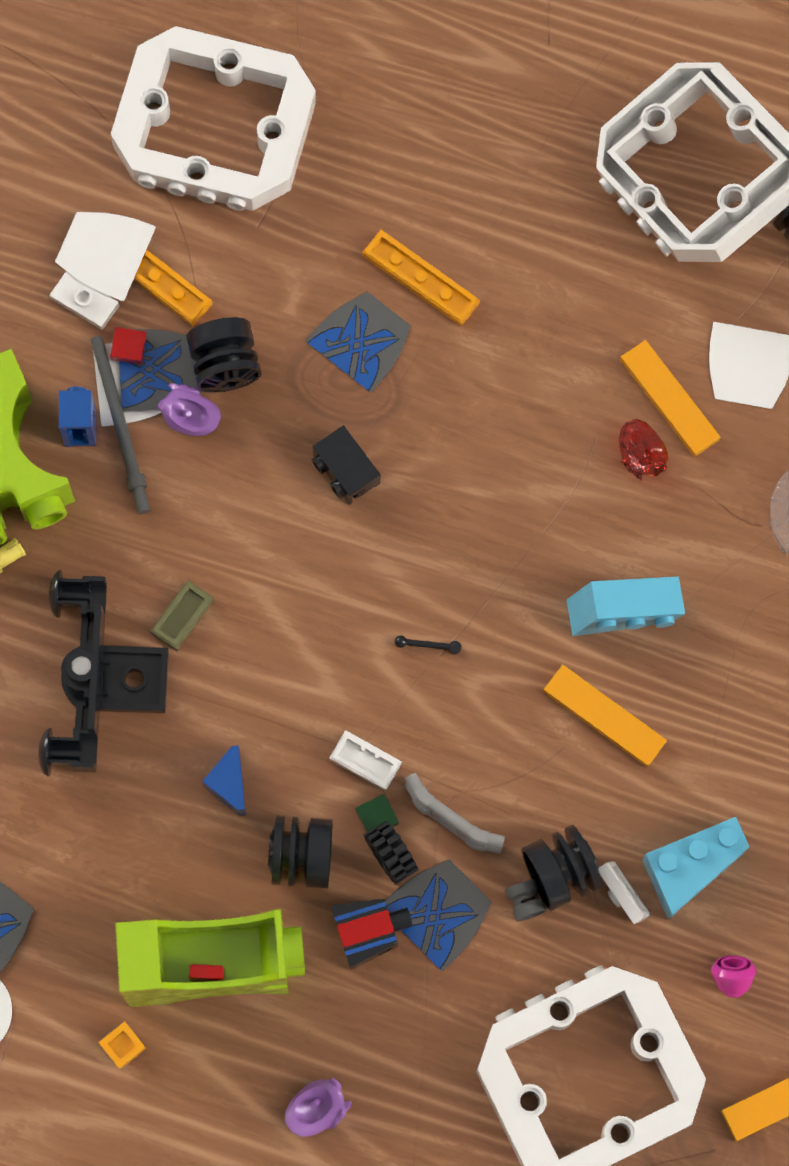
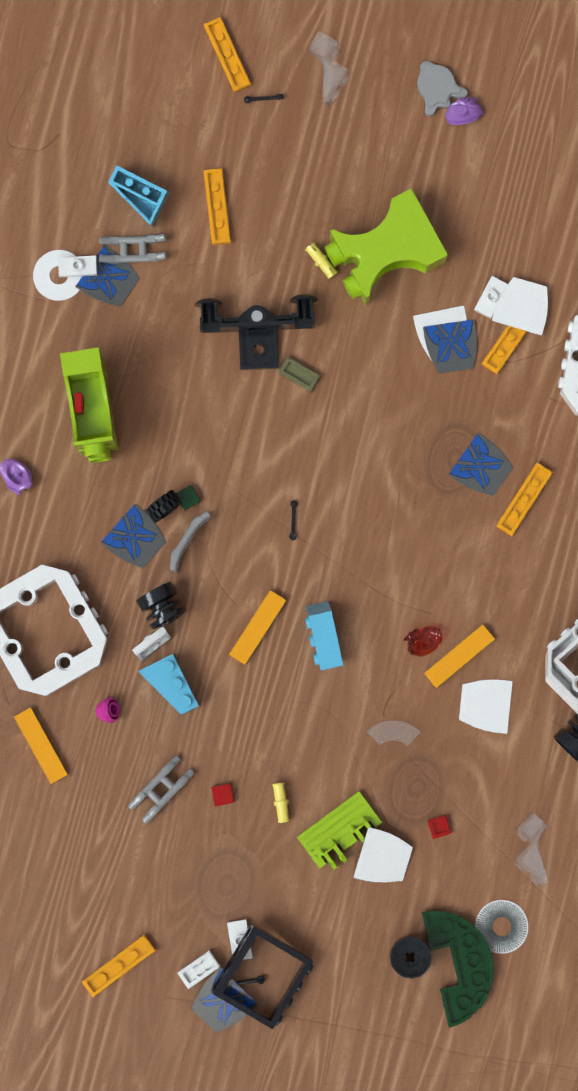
camera: 90 degrees right, 10 degrees up
blue brick [59,386,97,447] -> none
dark grey bar [91,336,151,514] -> none
light orange plate [98,1021,146,1069] -> none
red tile [110,327,147,365] -> none
medium lavender hat [157,383,221,436] -> none
black wheel [186,317,262,393] -> none
blue slope [202,745,246,816] -> none
black wheel [268,815,333,888] -> none
black hinge [311,425,381,505] -> none
white plate [329,730,402,792] -> none
torso [331,899,413,970] -> none
dark grey wheel [505,879,547,922] -> none

